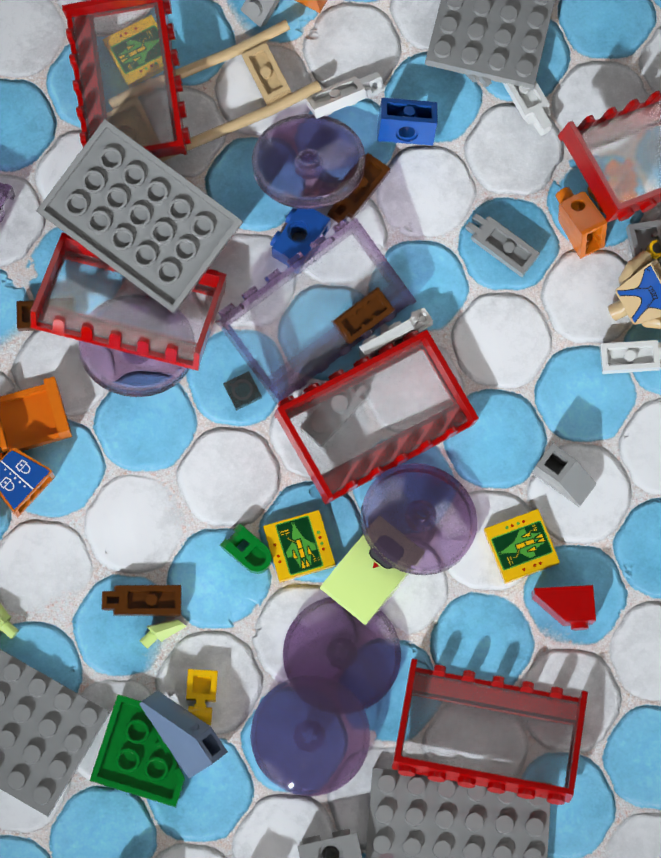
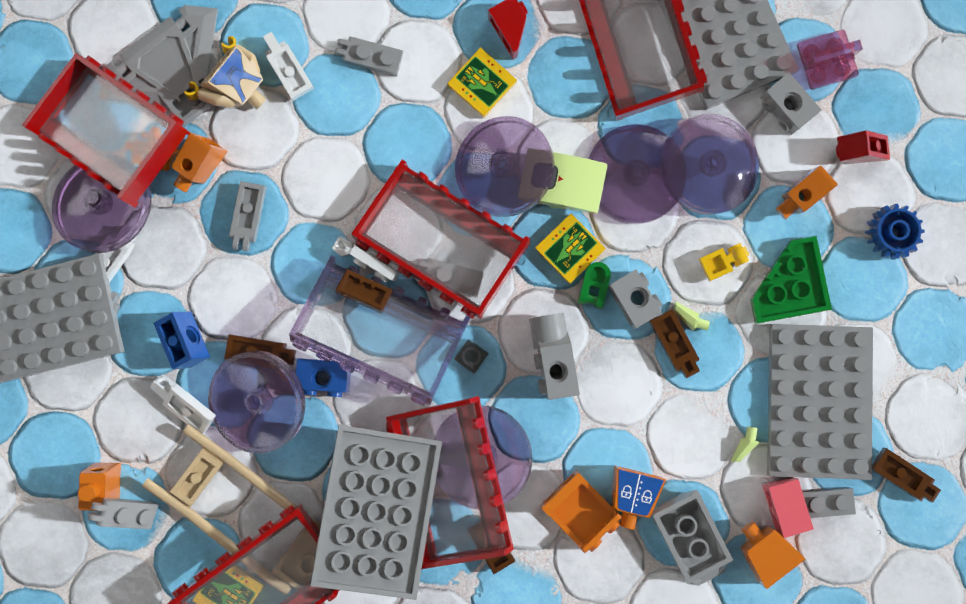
camera: 115 degrees left, 10 degrees up
sand blue slope [139,690,228,778] -> none
light grey slope [532,443,597,507] -> none
none -> clear purple dish [52,154,152,253]
none -> light grey hinge [334,37,404,76]
none -> light grey brick [529,313,580,400]
none -> light grey brick [608,269,662,329]
none -> orange torso [776,165,838,220]

